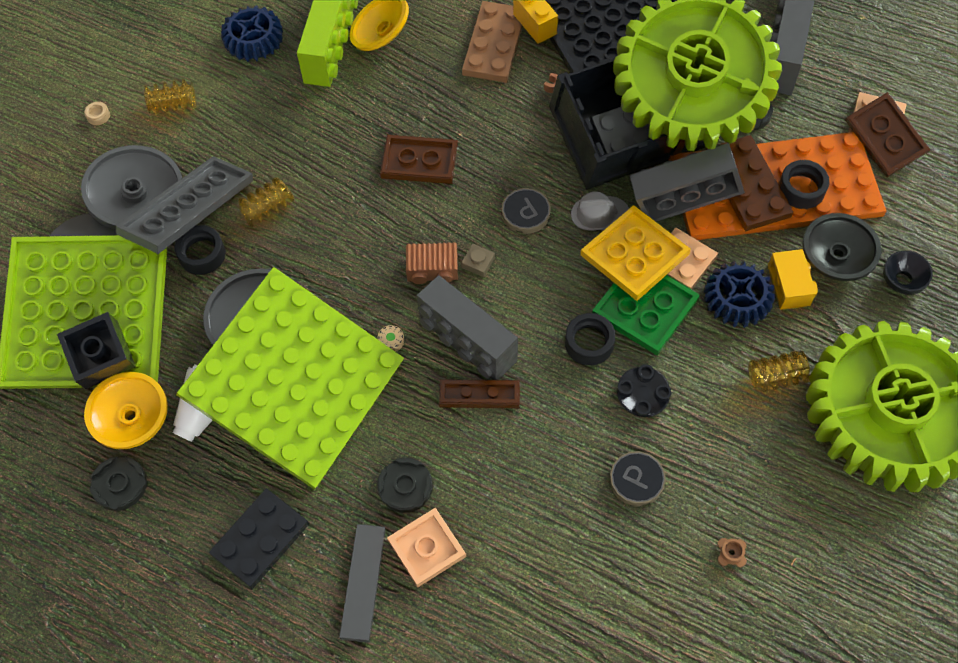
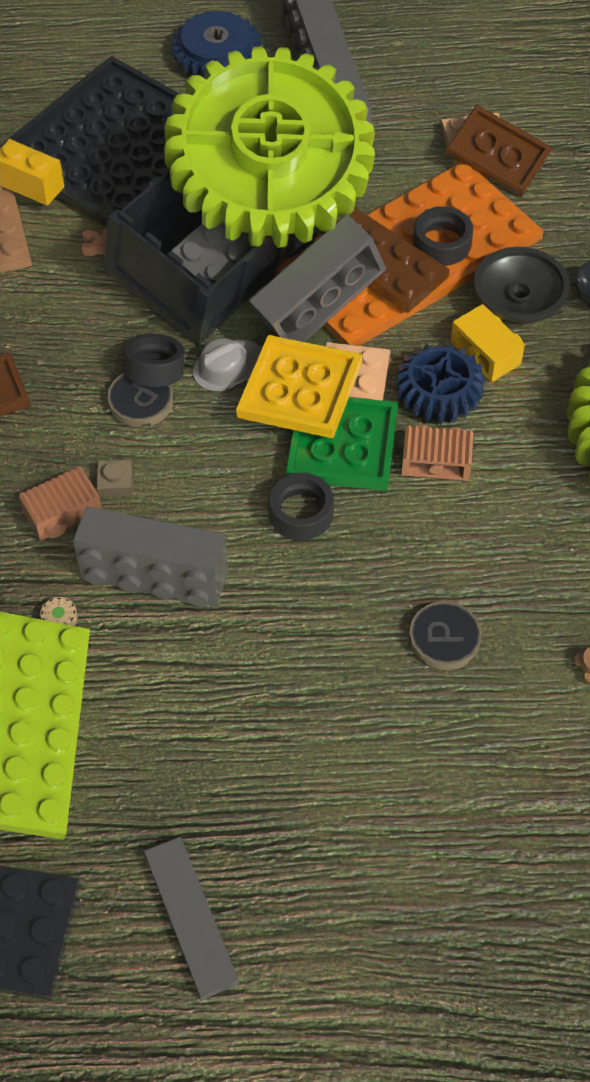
camera: 30 degrees left, 5 degrees down
pearl dark grey tile [377,458,433,513] -> none
light nougat plate [387,508,466,588] -> none
reddish brown tile [439,379,520,408] -> none
black dish [617,364,672,417] -> none
clear yellow piece [748,350,810,392] -> none
none -> black tyre [123,333,185,387]
none -> nougat brick [401,425,473,481]

